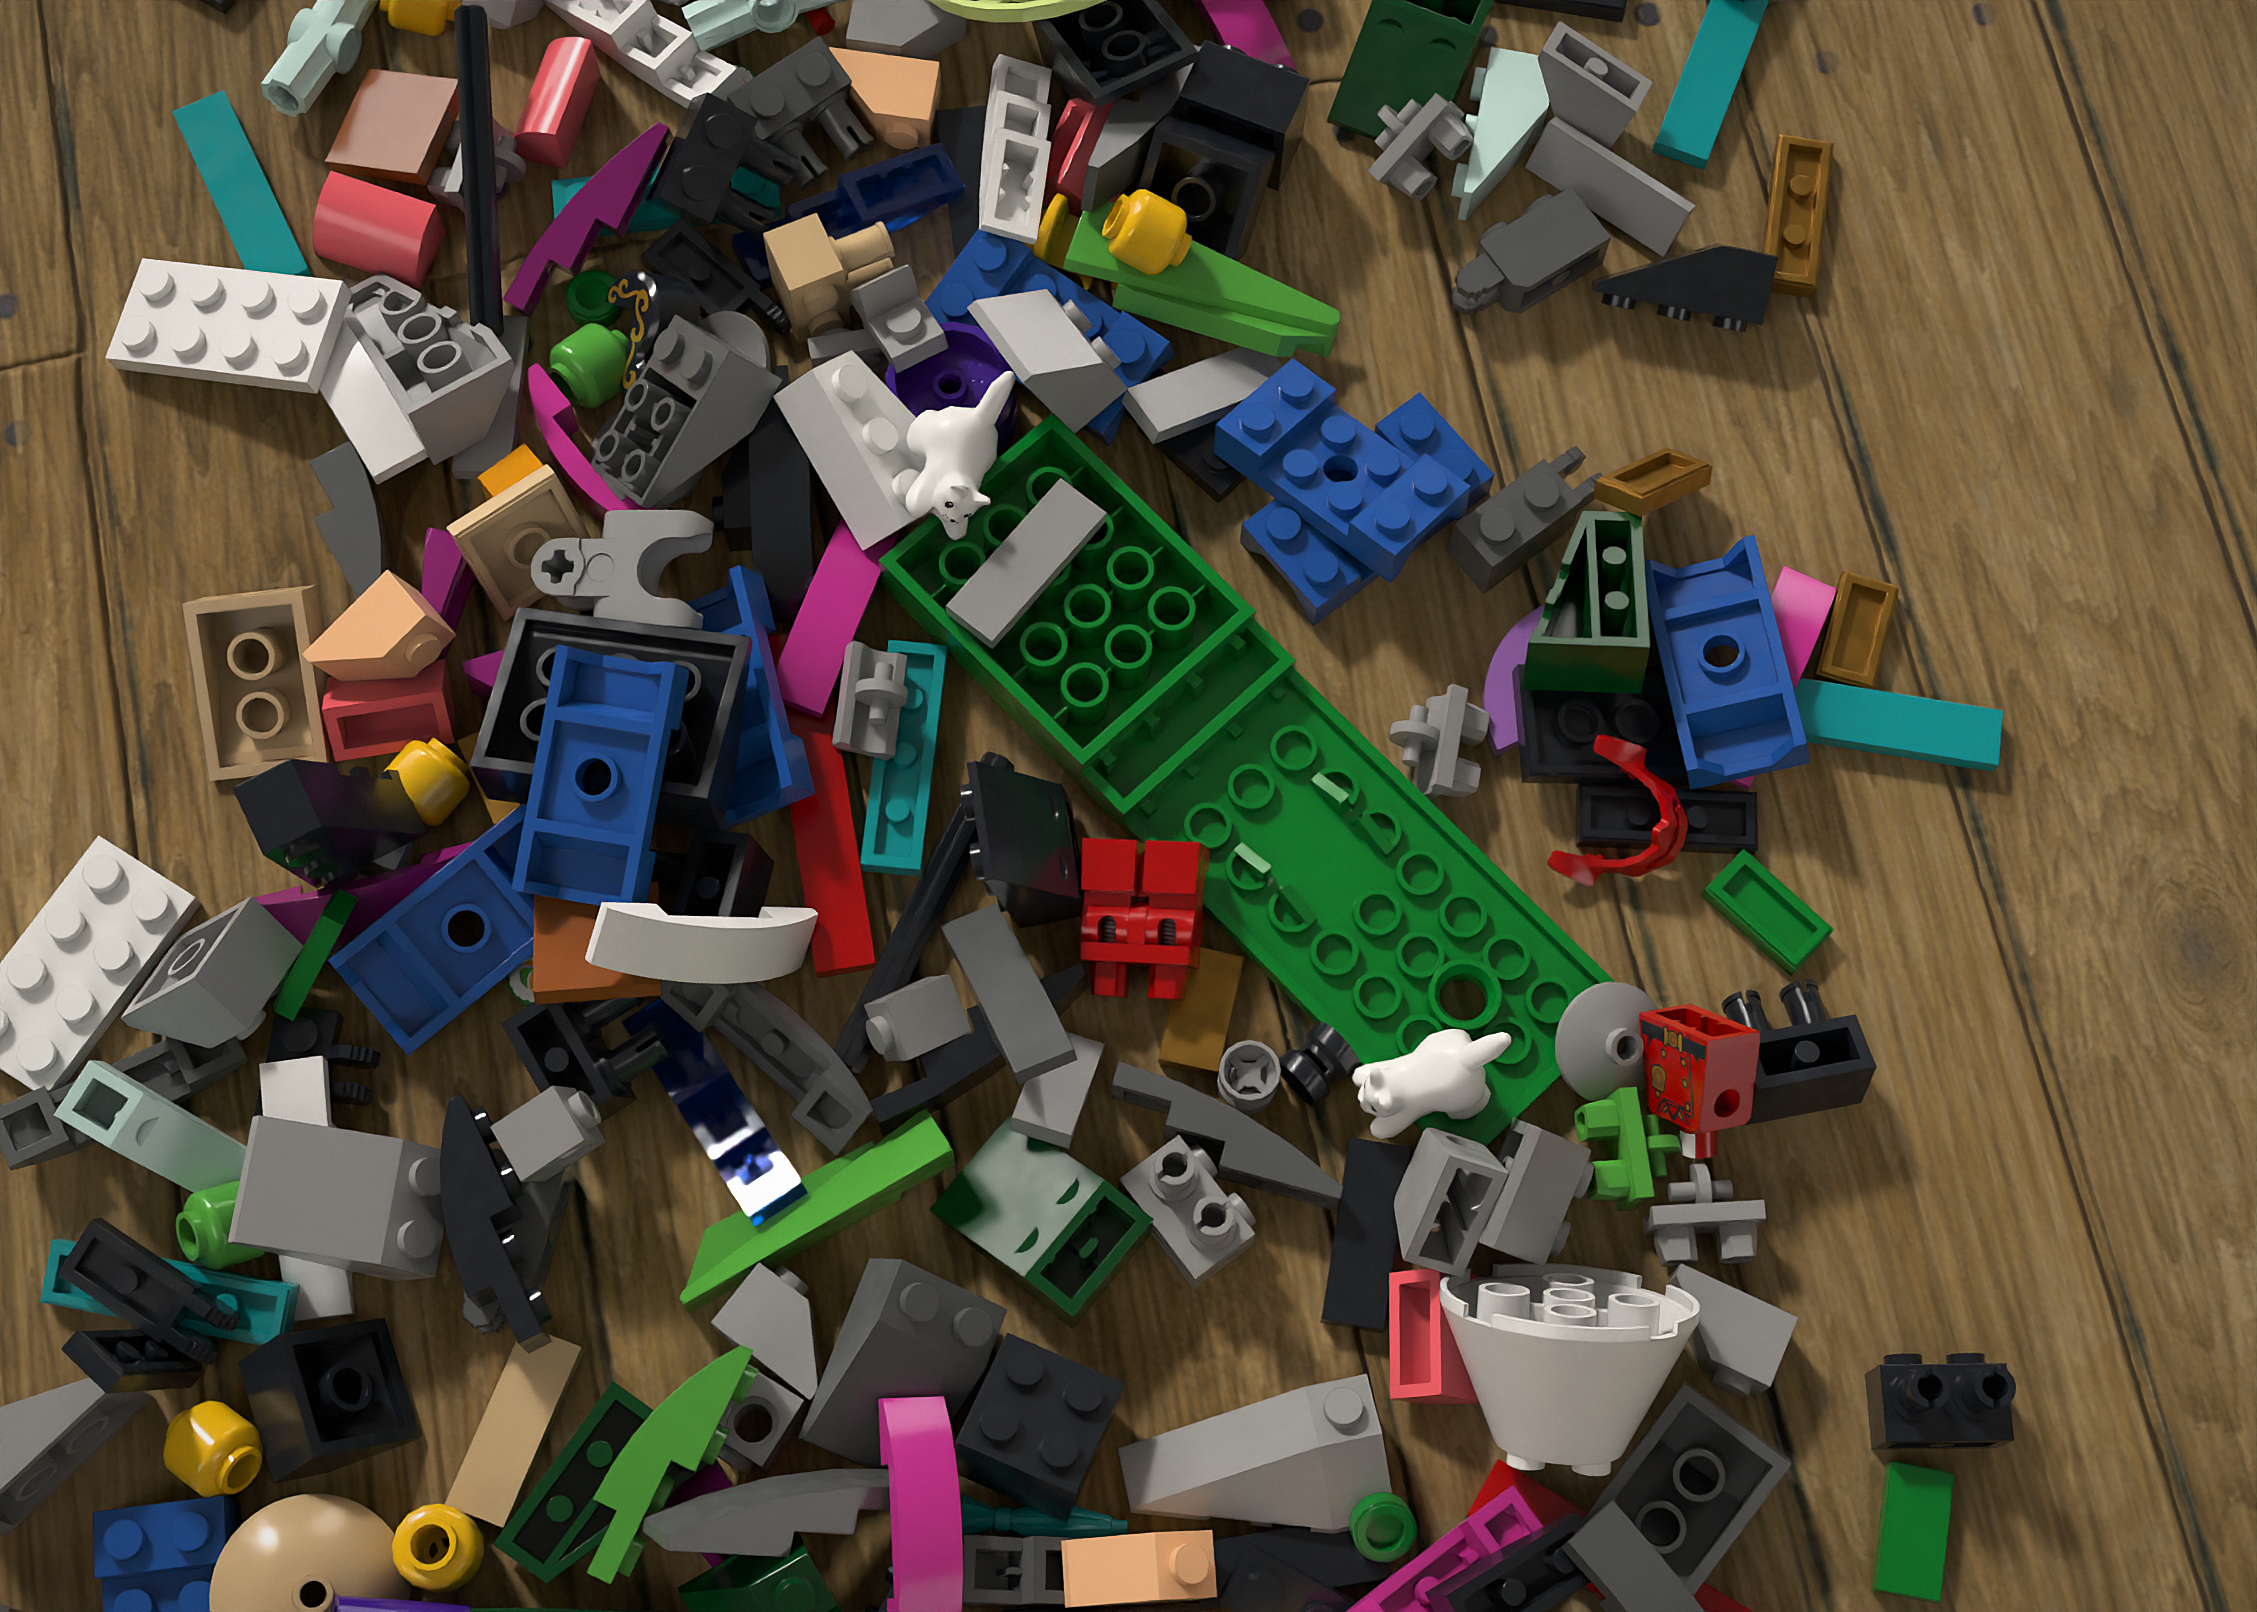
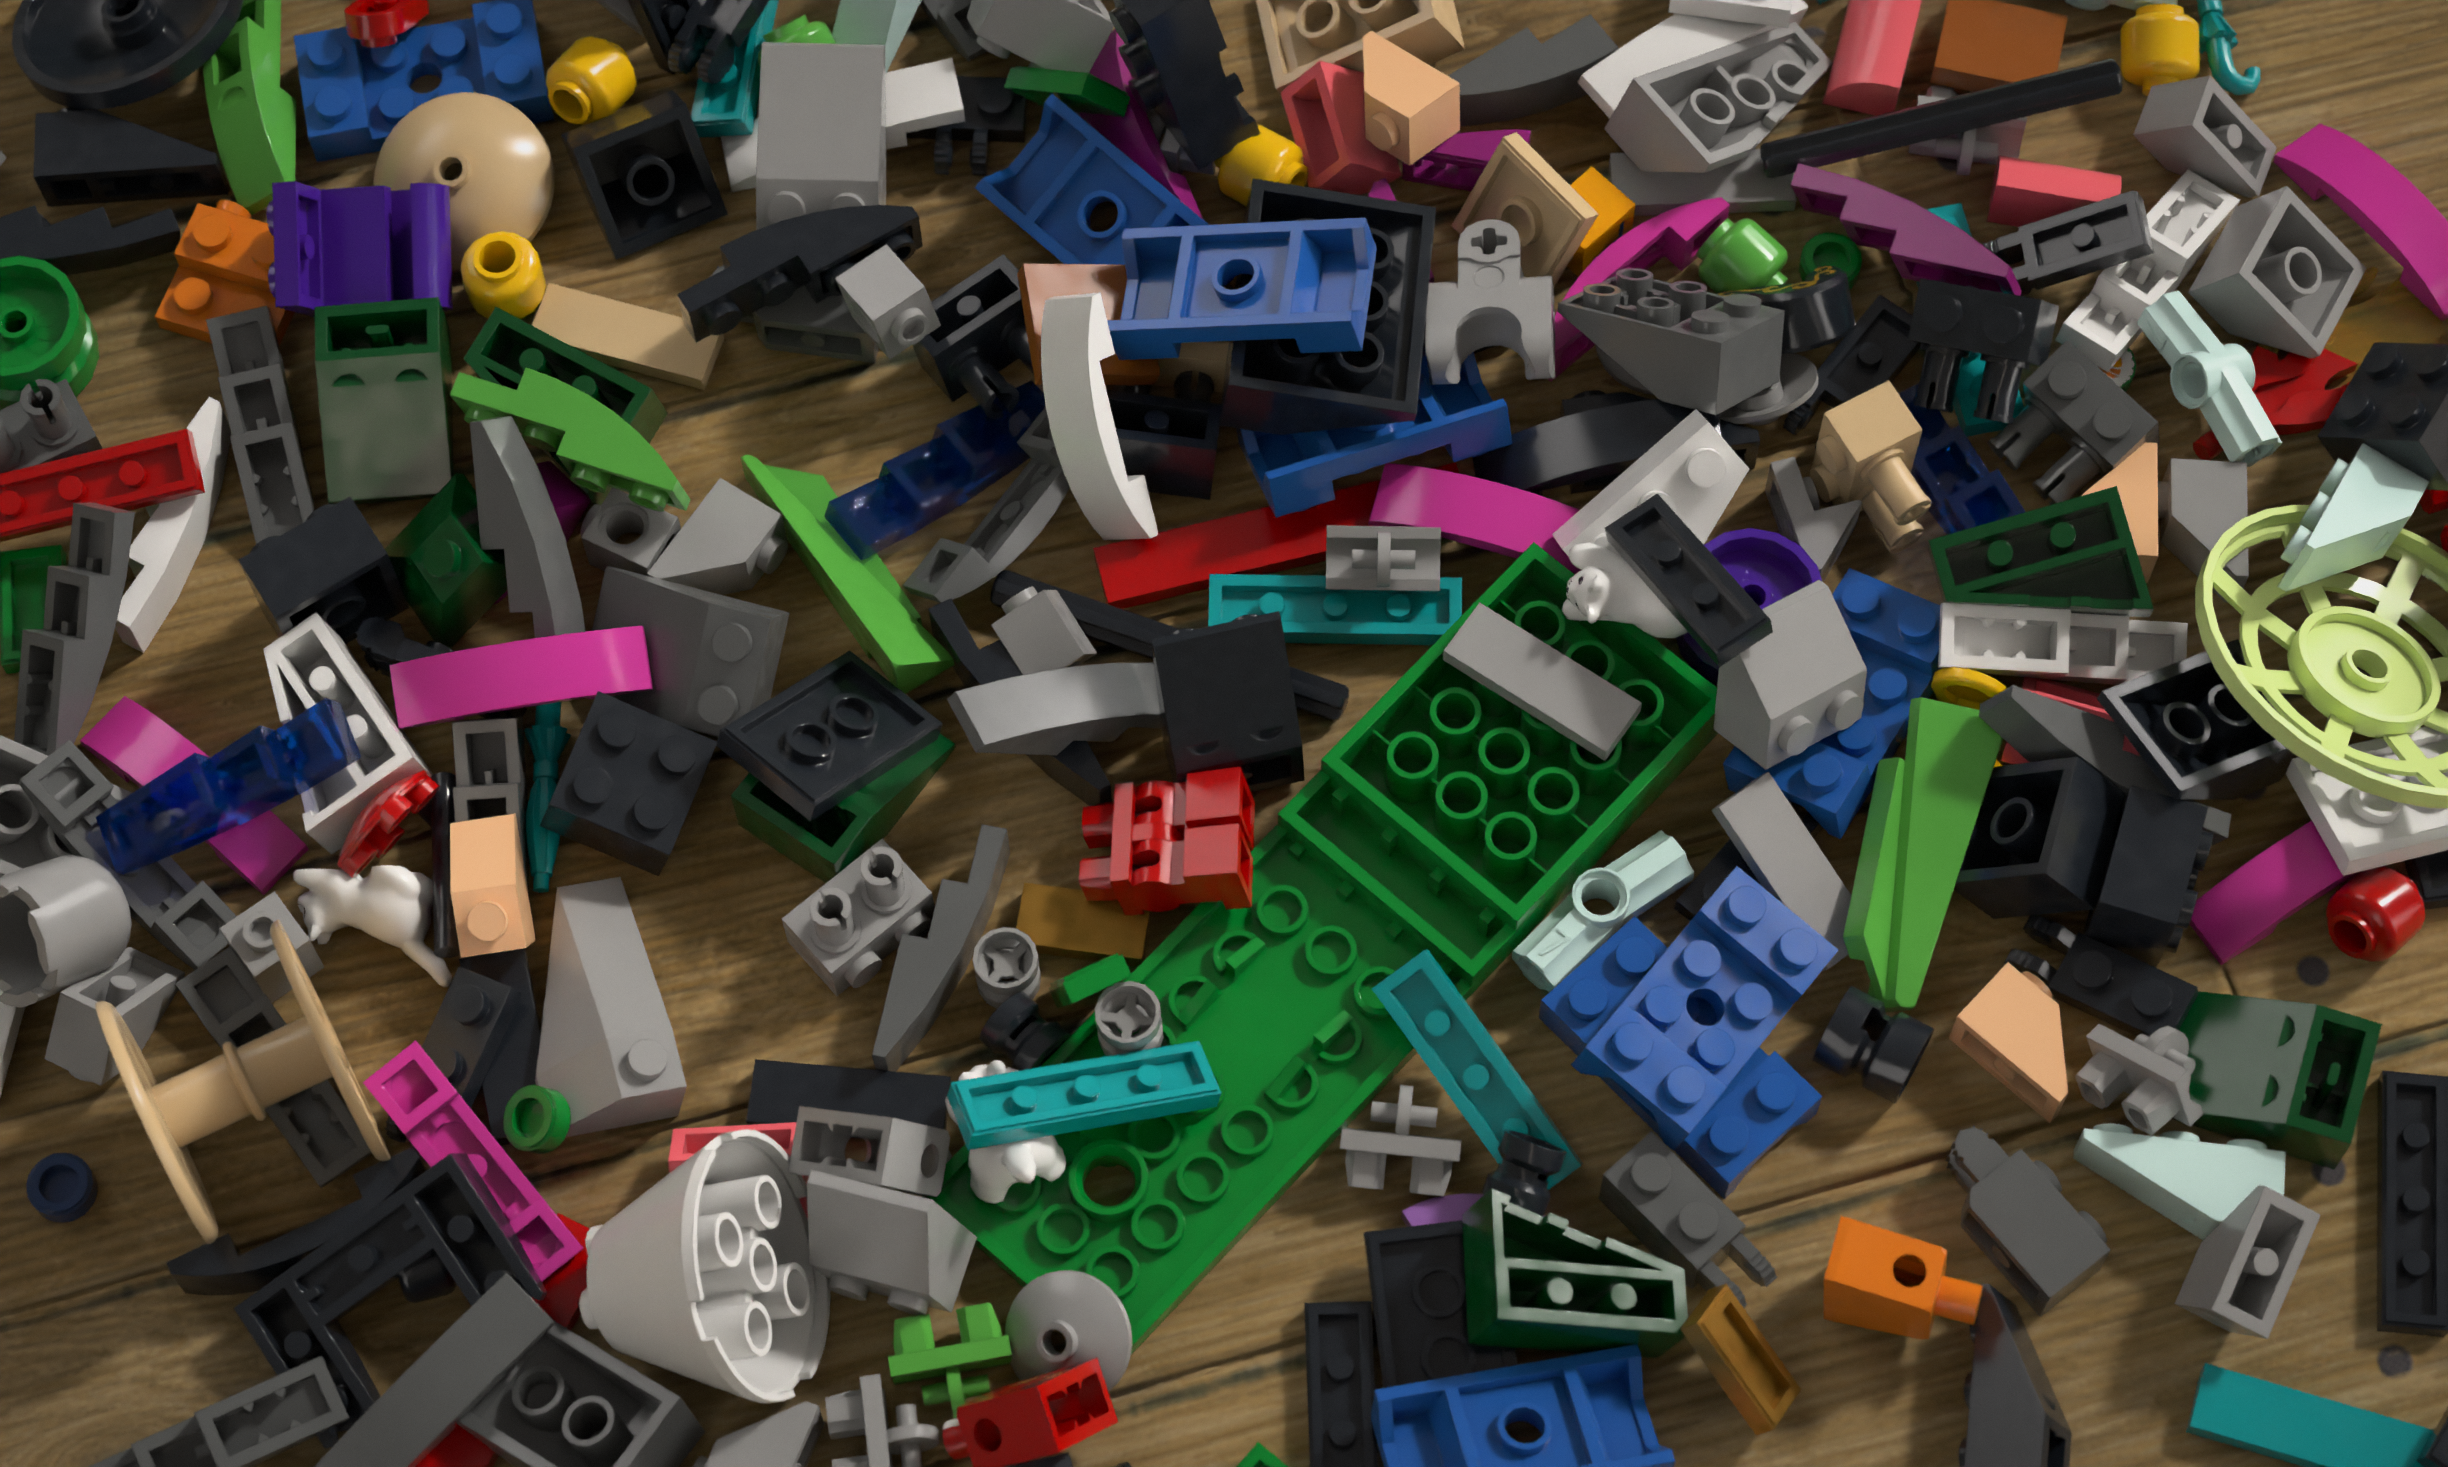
camera: 90 degrees right, 5 degrees down
light grey slope [847,264,949,373] -> none
light grey tile [1009,1032,1105,1149] -> none
yellow head [1102,189,1192,276] -> none
light grey tile [1525,116,1696,257] -> none
red helmet [1547,735,1688,887] -> none
none -> black tile [716,650,943,821]
none -> teal tile [947,1041,1221,1150]
none -> green tile [1048,953,1132,1008]
none -> light grey wheel [1095,981,1163,1056]
none -> teal plate [1372,949,1583,1190]
none -> black wheel [1481,1129,1567,1216]
none -> light aqua piece [1512,830,1694,992]
none -> black tile [1605,493,1773,667]
none -> black wheel [1812,986,1935,1103]
none -> orange torso [1823,1216,1983,1340]
none -> dark green wedge [1928,486,2154,617]
none -> light nougat slope [1949,962,2068,1123]
none -> black hinge [1983,190,2154,296]
none -> black hinge [2004,915,2198,1037]

